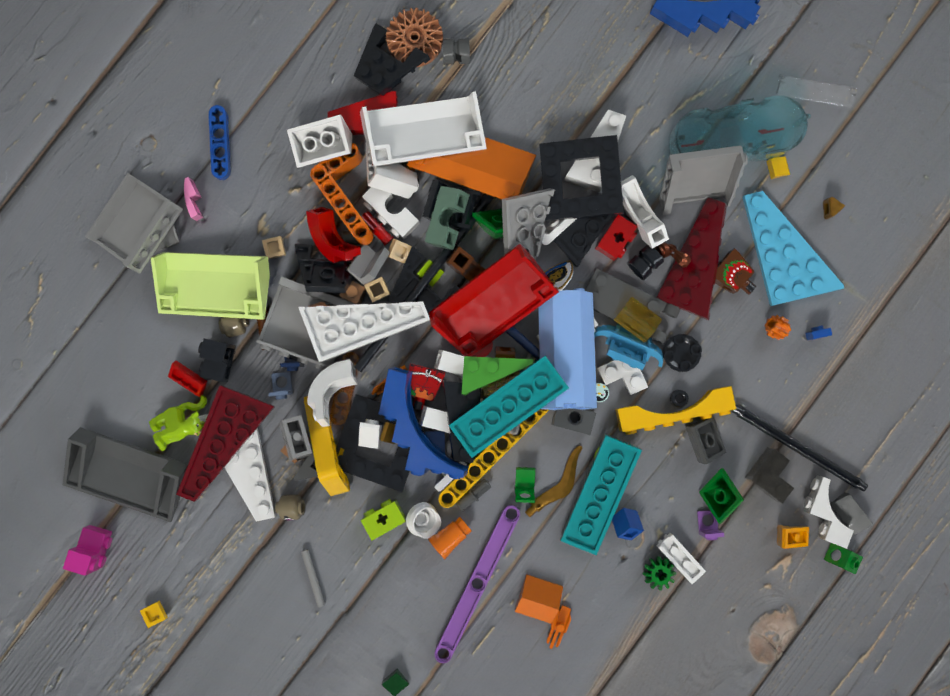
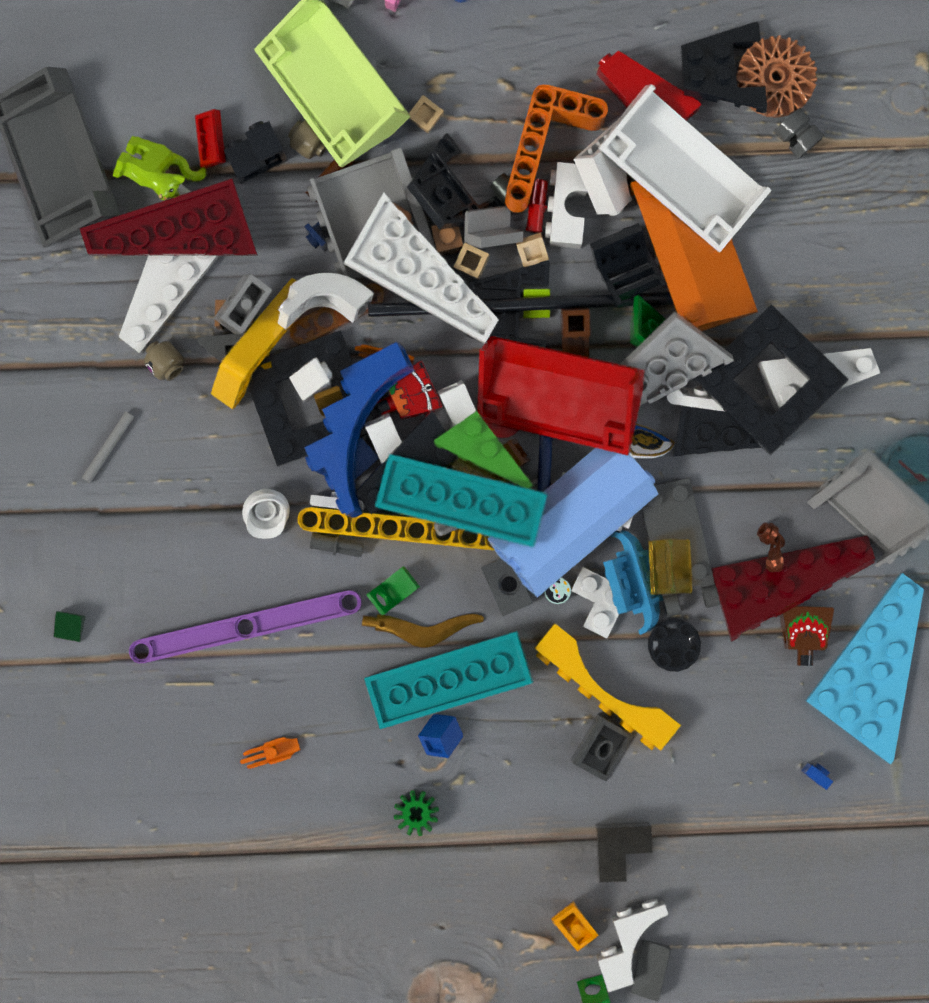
camera: 55 degrees right, 0 degrees up
sand blue bracket [269,372,293,400] -> none
white slope [287,115,352,168] -> none
red arch [306,207,361,263] -> none
lime brick [360,499,406,541] -> none
sand green arch [424,186,470,250] -> none
orange plant [428,517,472,560] -> none
orange slope [515,574,563,624] -> none
red brick [595,214,638,261] -> none
white arch [621,175,669,248] -> none
black wheel [627,244,664,280] -> none
white hinge [656,533,706,584] -> none
black axle [670,390,689,407] -> none
medium lavender bracket [697,510,725,540] -> none
green slope [699,468,744,524] -> none
black piece [731,404,868,492] -> none
orange gear [765,315,791,340] -> none

